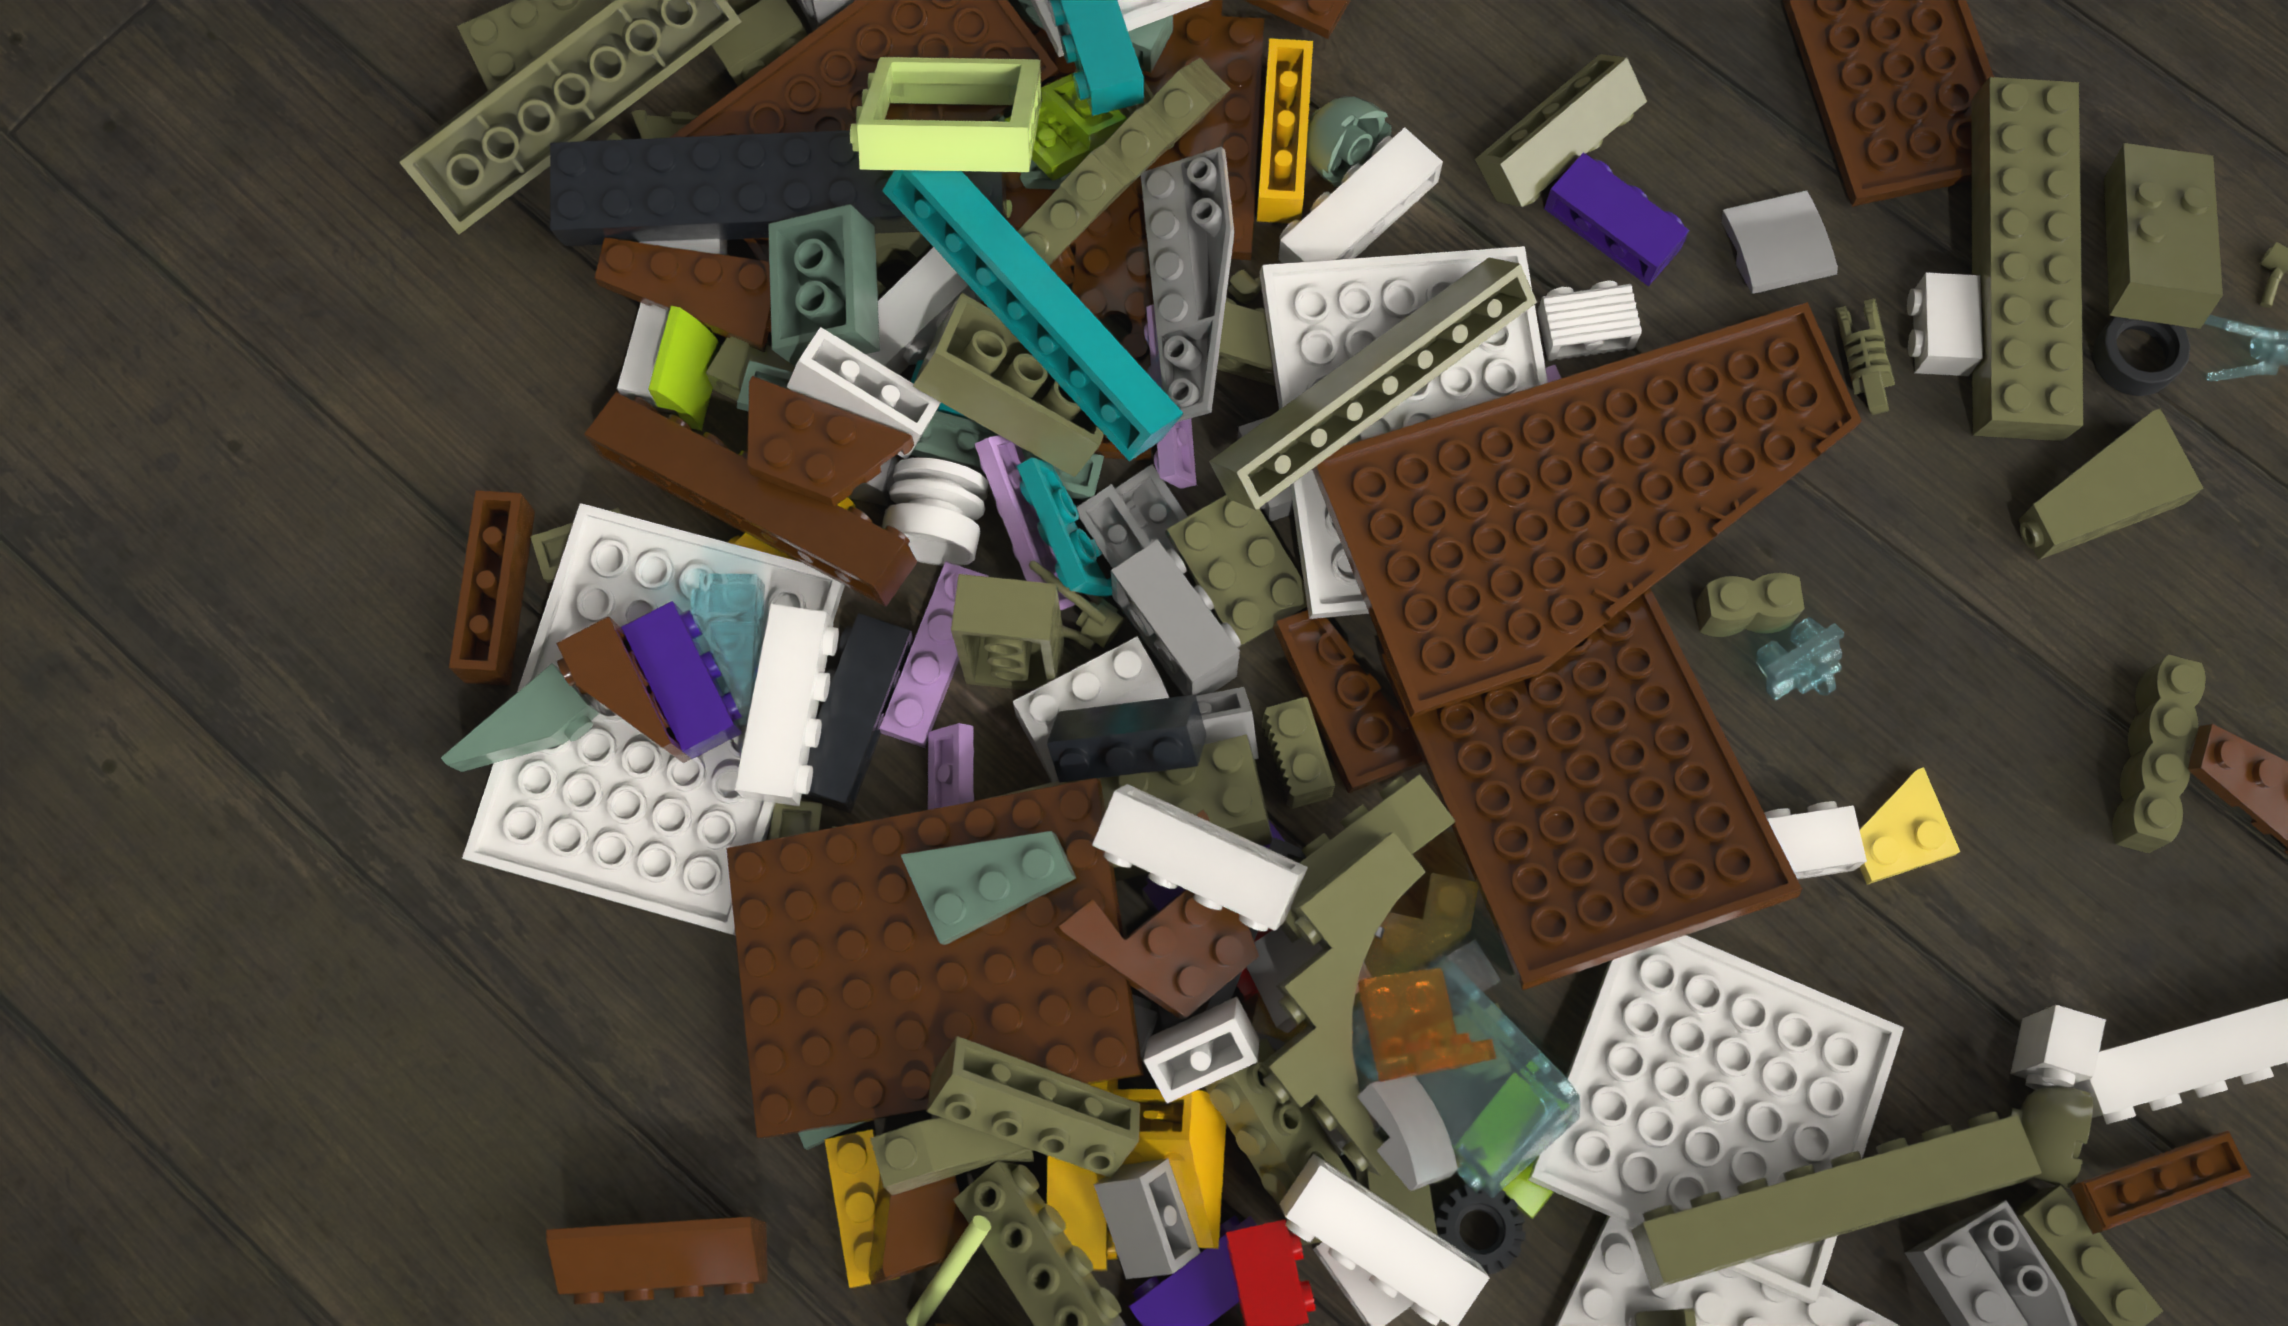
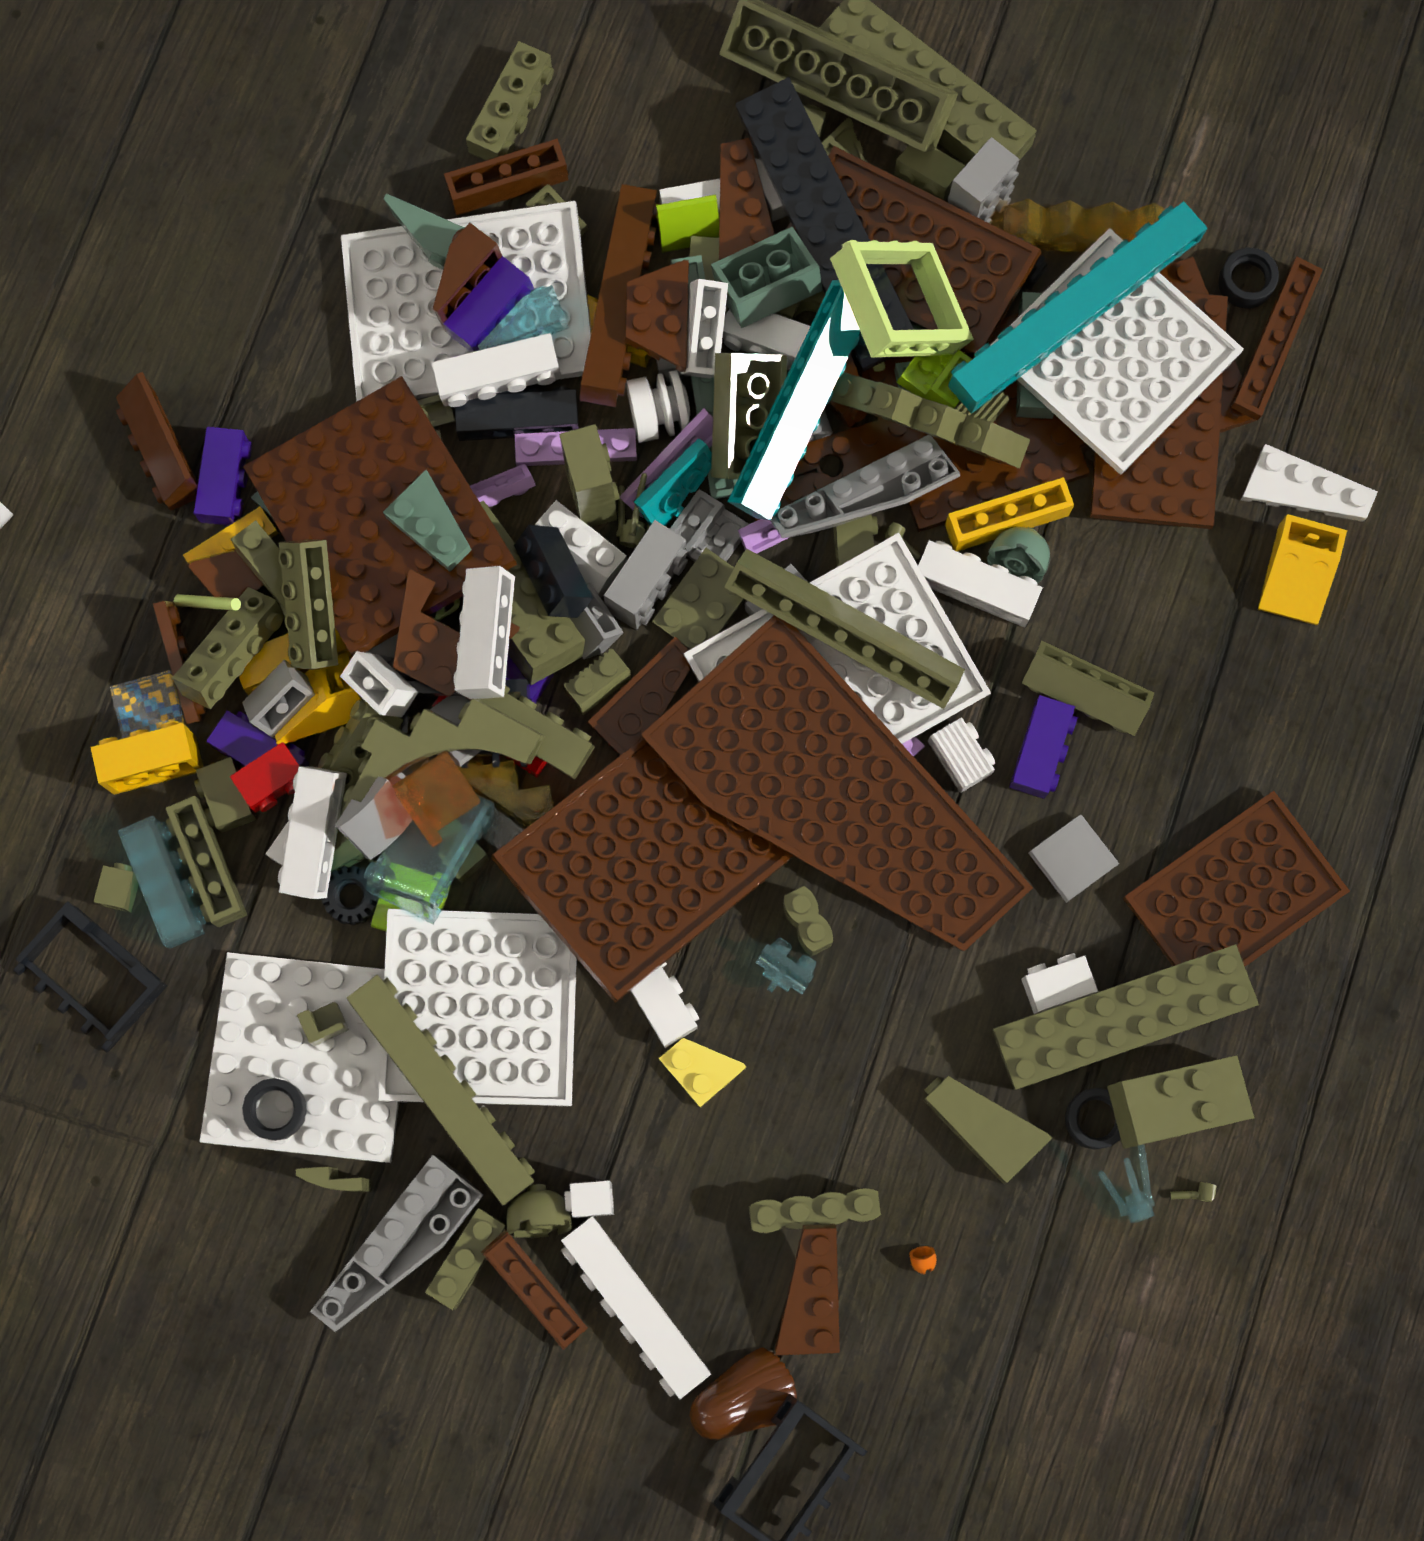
camera: 65 degrees right, 5 degrees up
olive hinge [1835,298,1895,415] -> none
none -> dark purple brick [194,427,252,525]
none -> olive brick [466,41,554,160]
none -> orange hinge [909,1246,937,1274]

